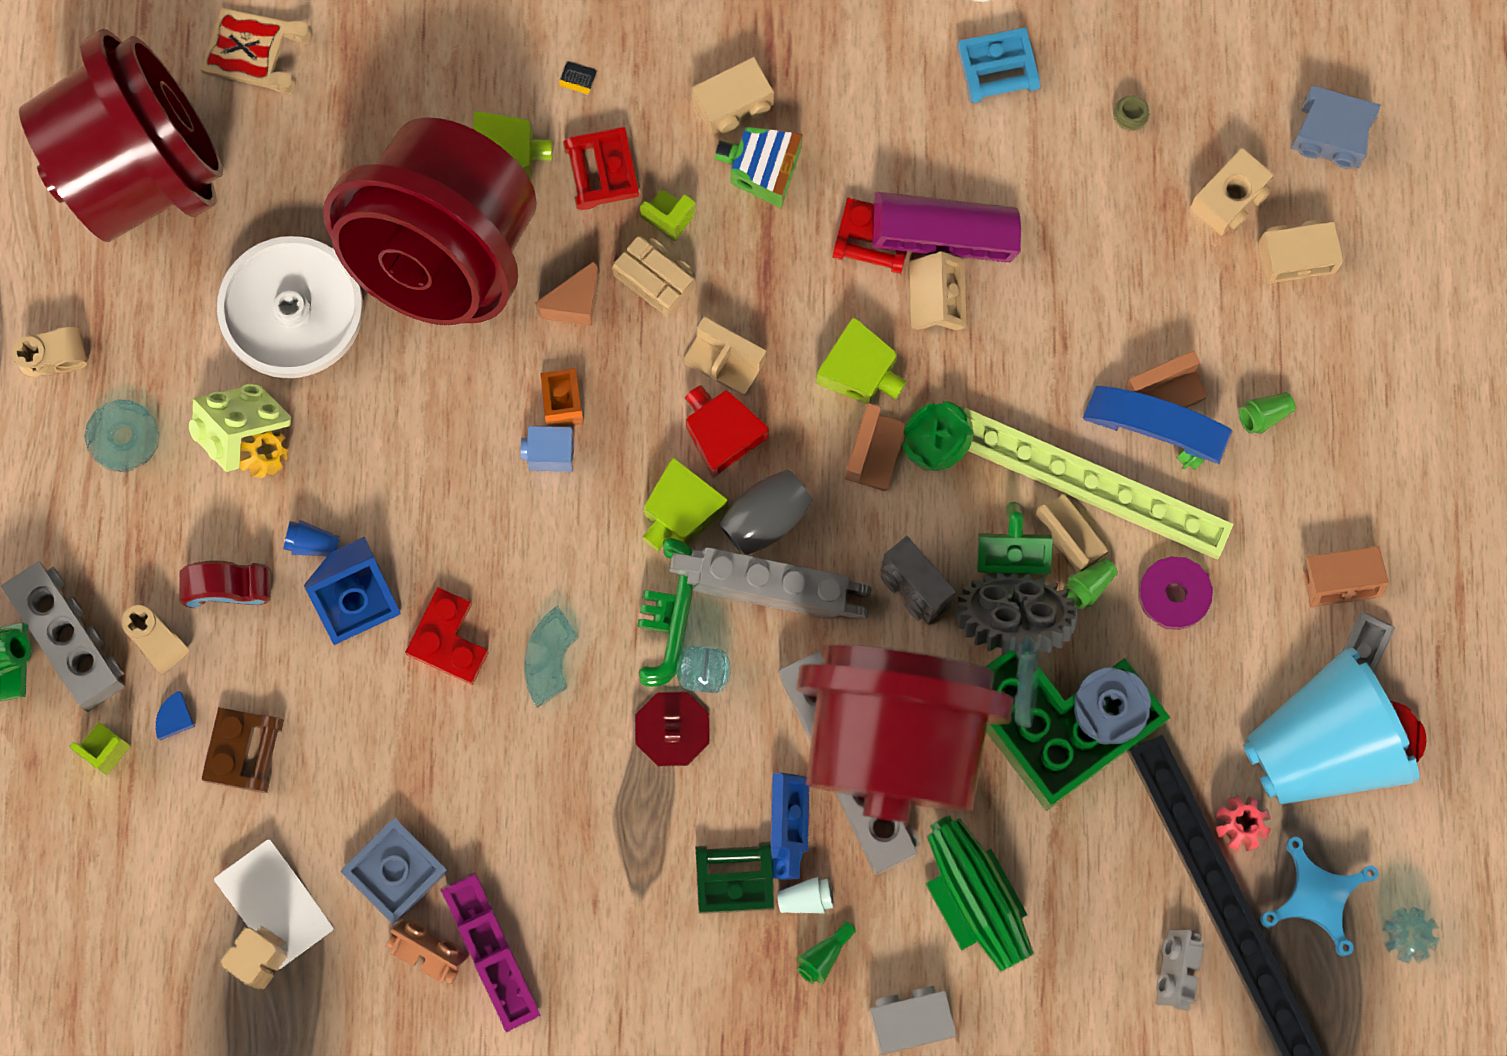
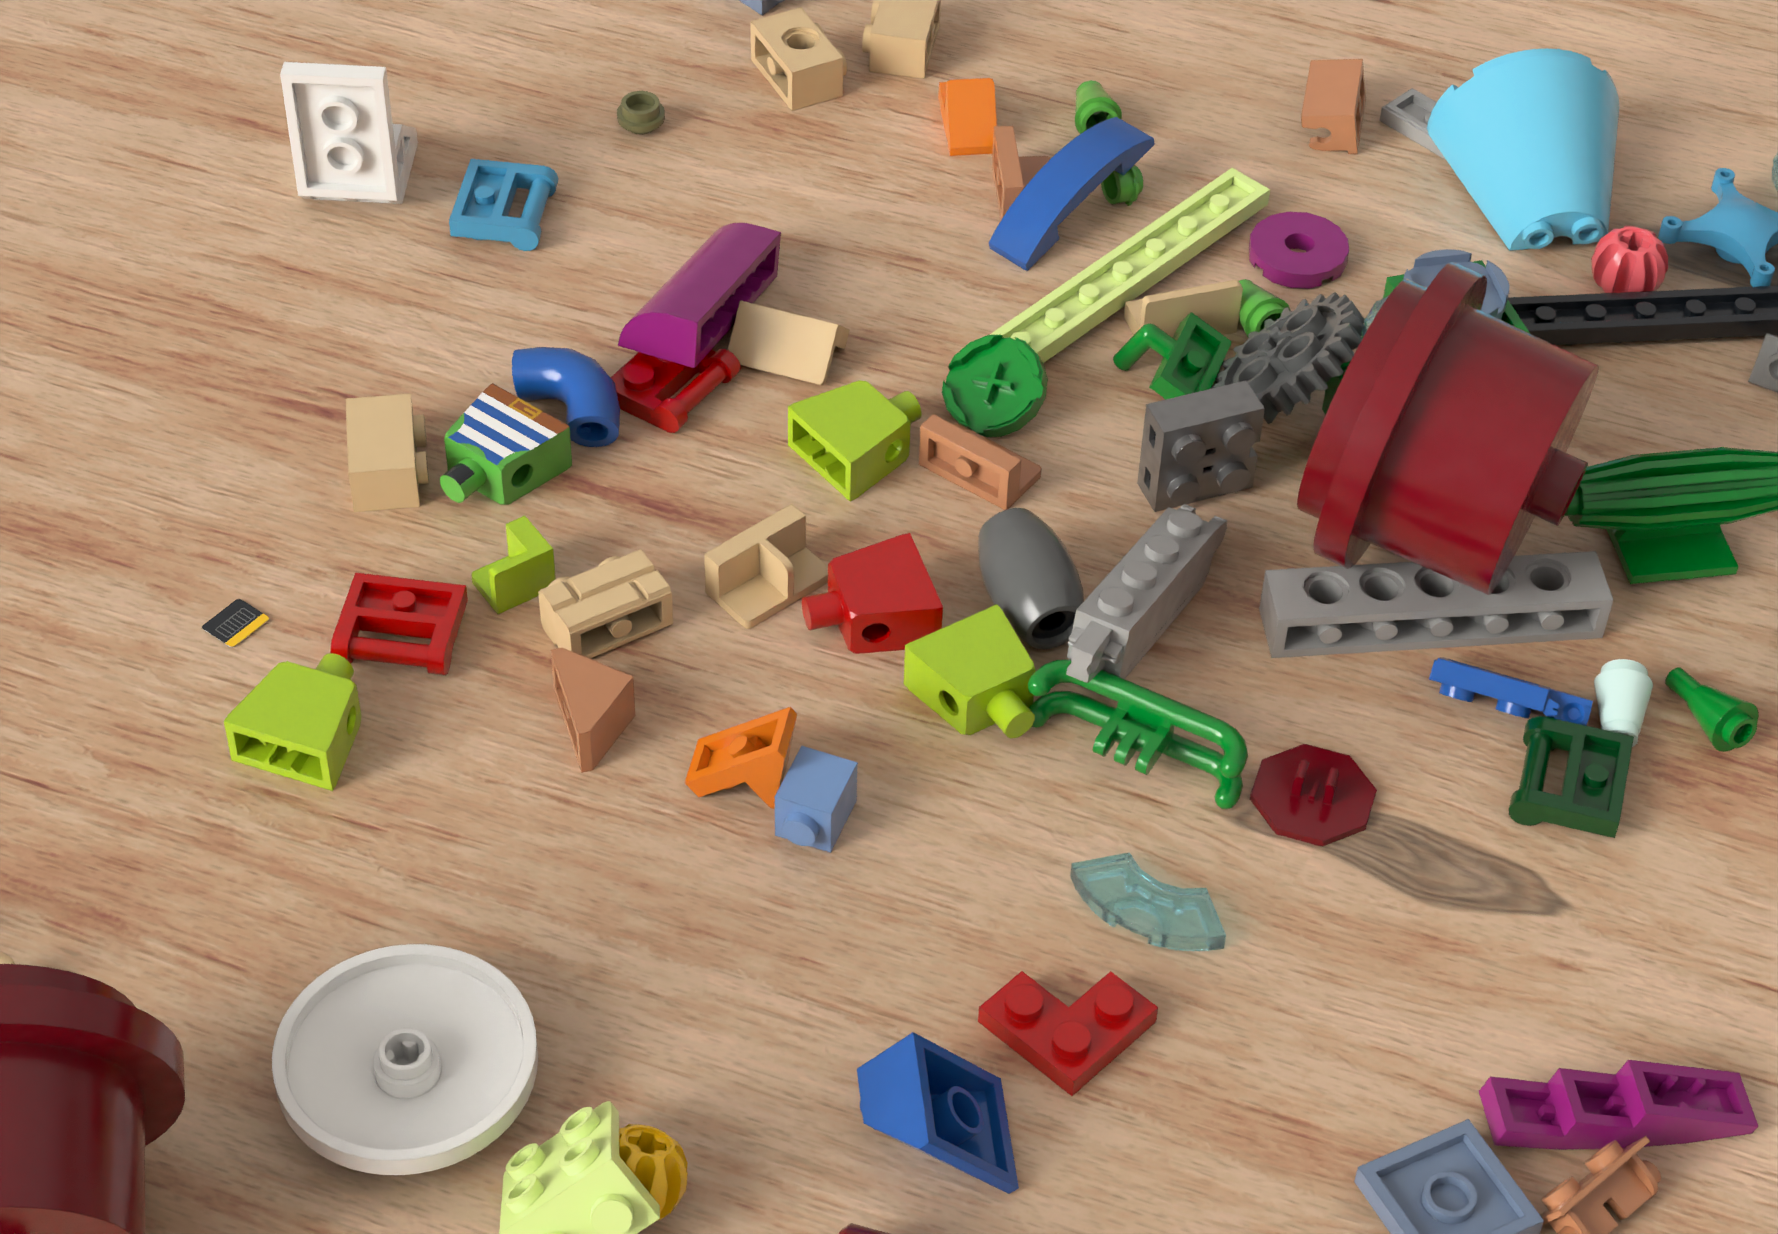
camera: 70 degrees left, 30 degrees down
blue cone [283,520,340,557] -> none
dark red piece [323,117,537,325] -> none
clear light blue piece [676,646,731,693] -> none
none -> blue cylinder [512,347,620,447]
none -> orange slope [938,78,997,156]

